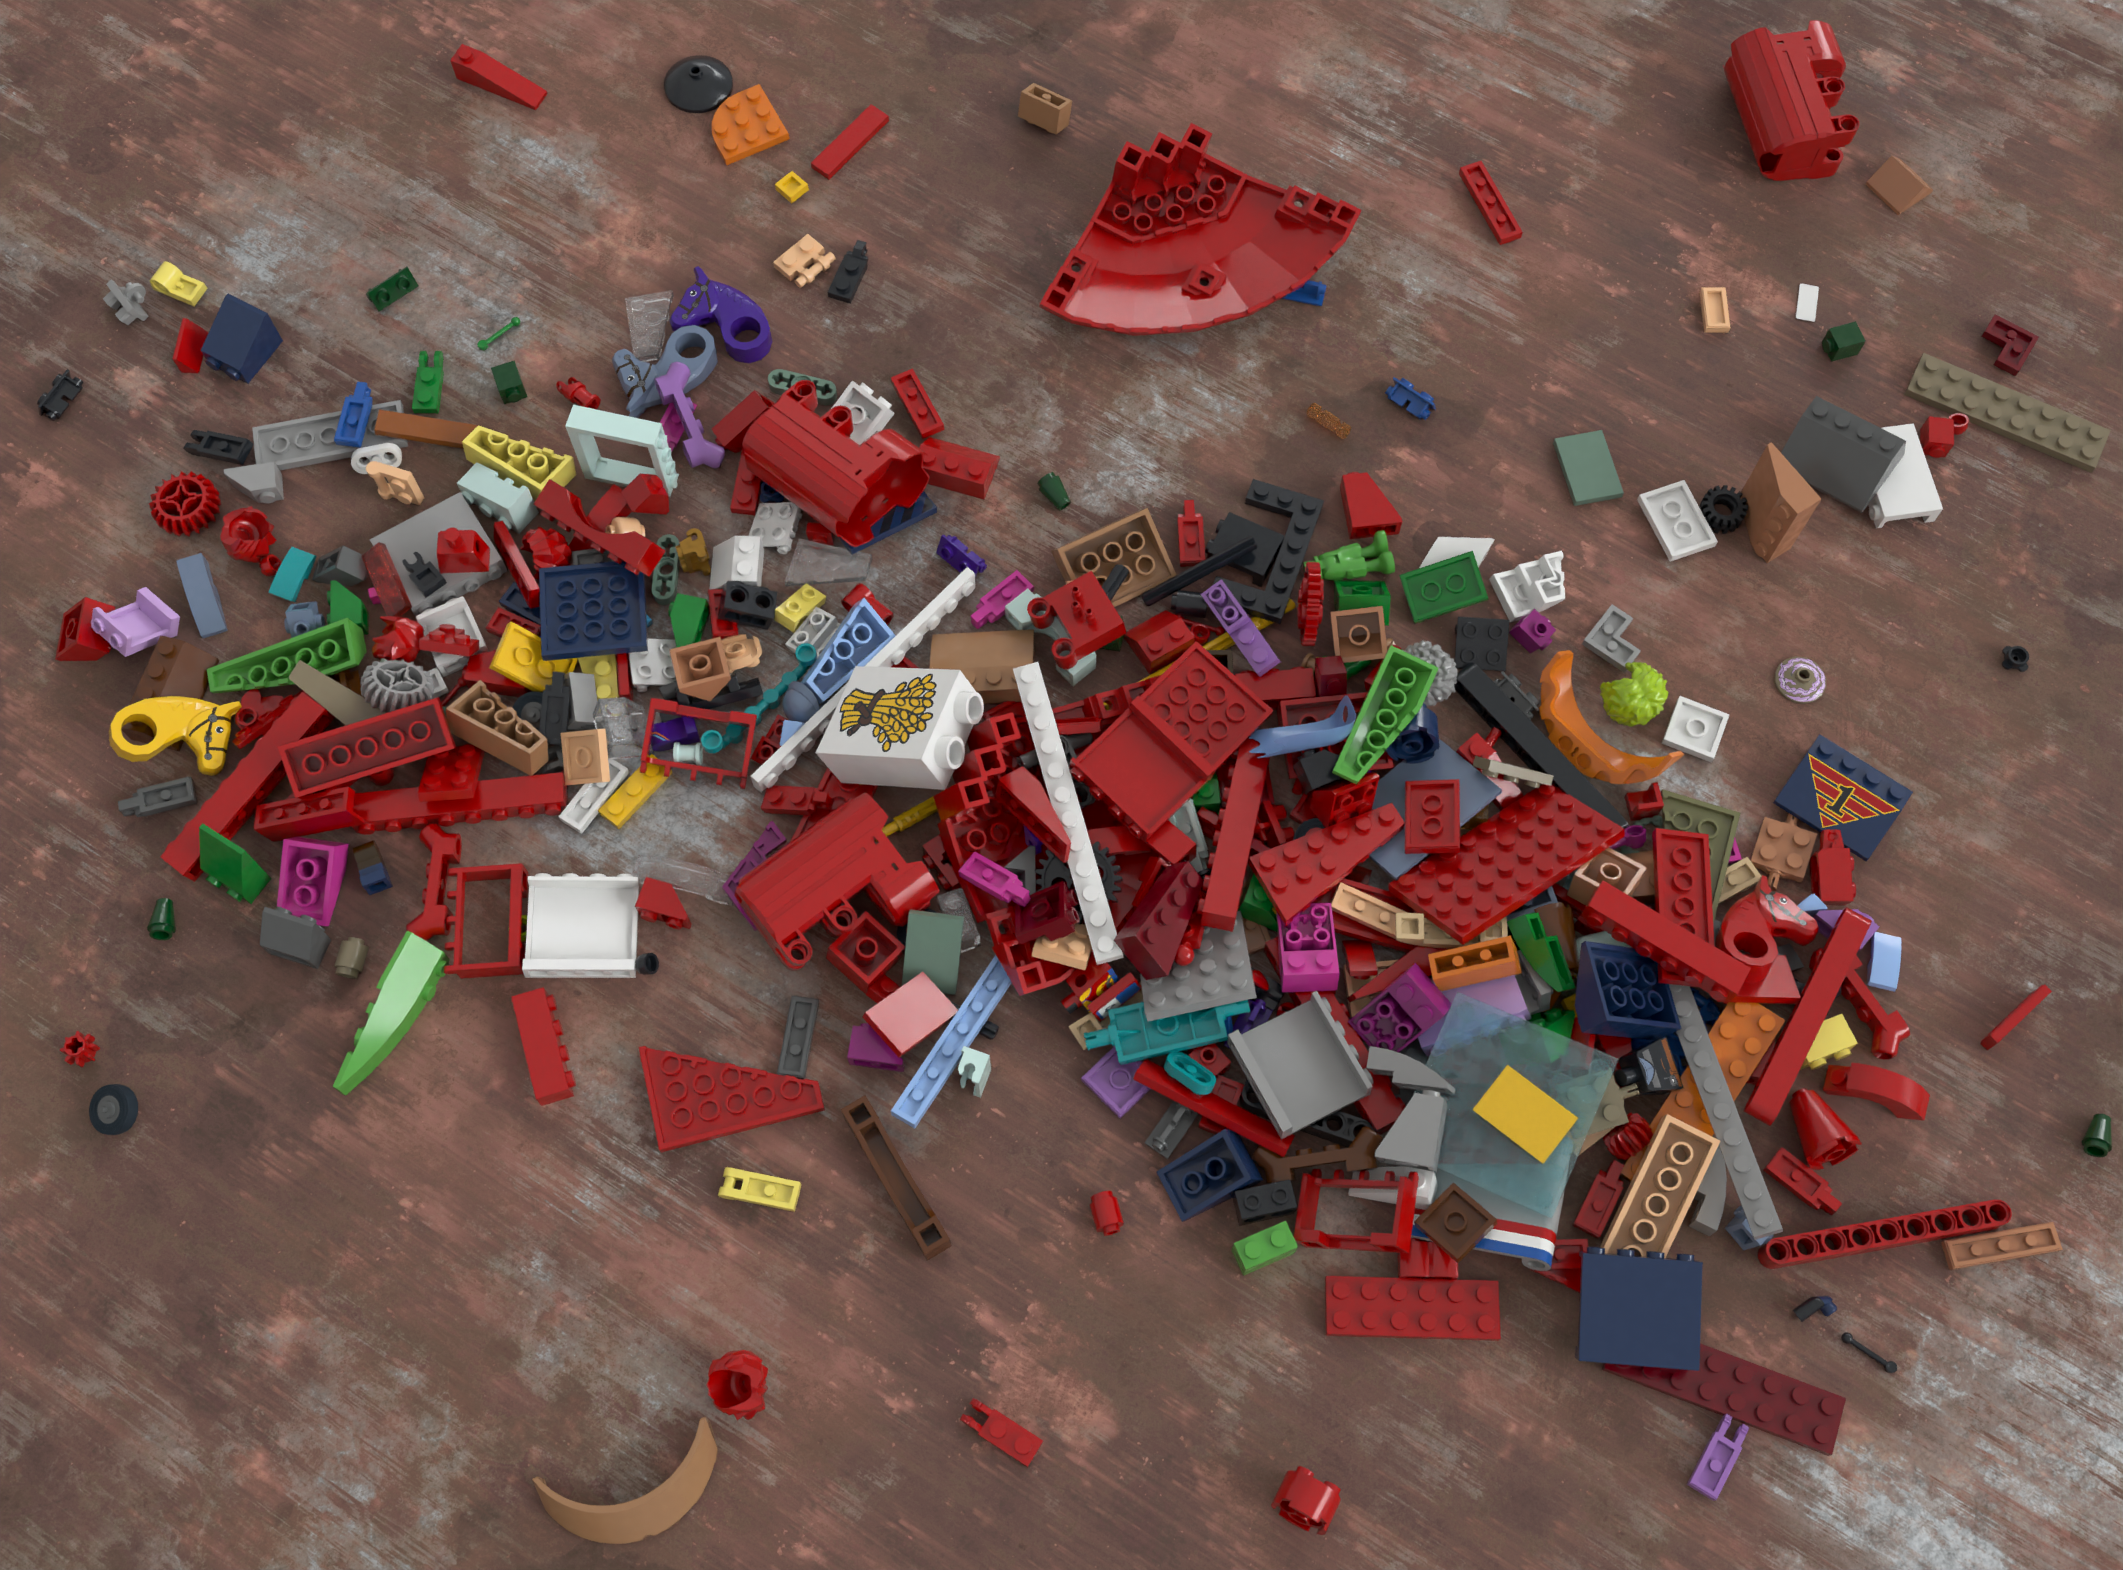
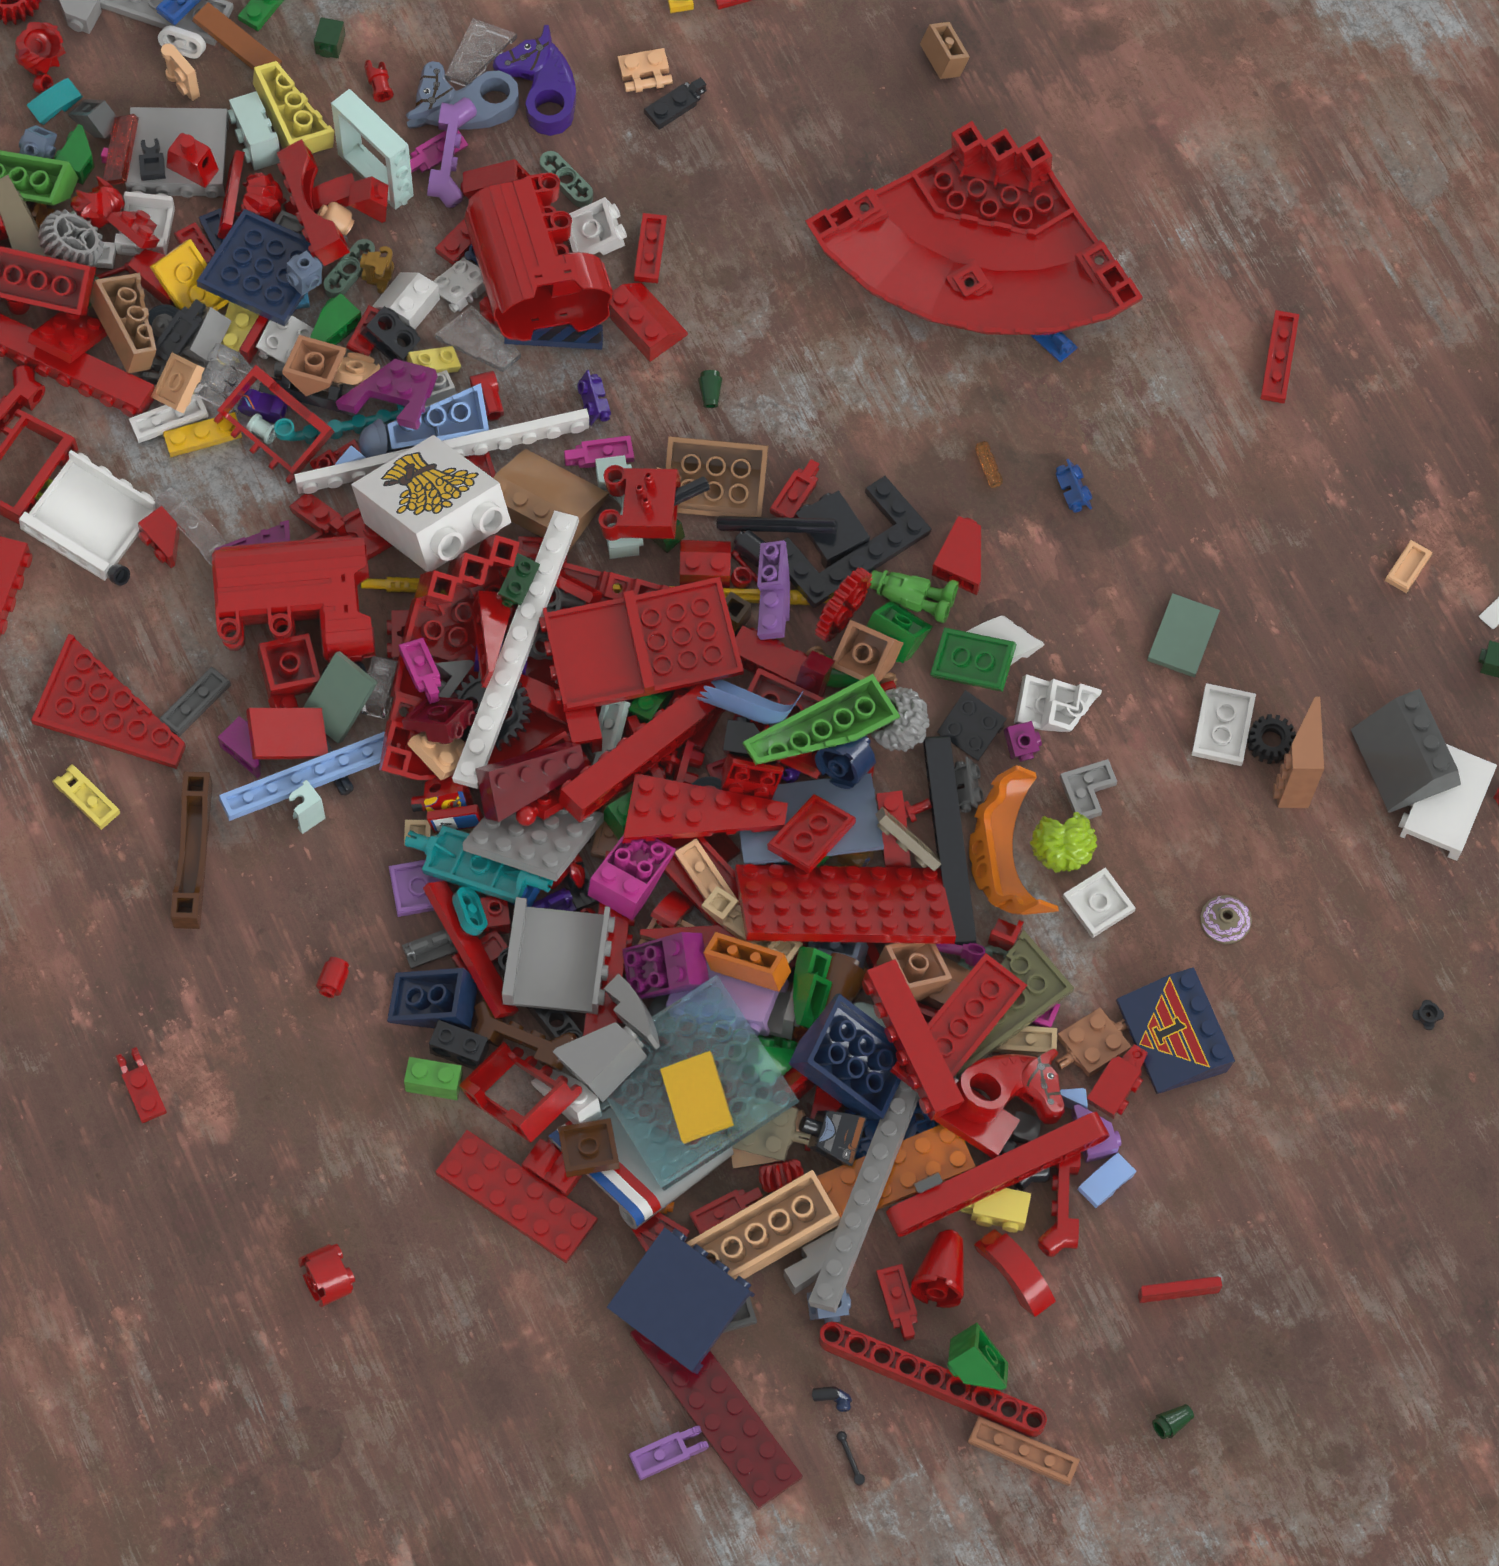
camera: 30 degrees right, 0 degrees up
none -> sand blue brick [286,250,323,296]
none -> magenta wing [336,359,438,430]
none -> dark green hinge [498,553,540,607]
none -> dark grey tile [913,1172,942,1193]
none -> green slope [947,1323,1009,1390]

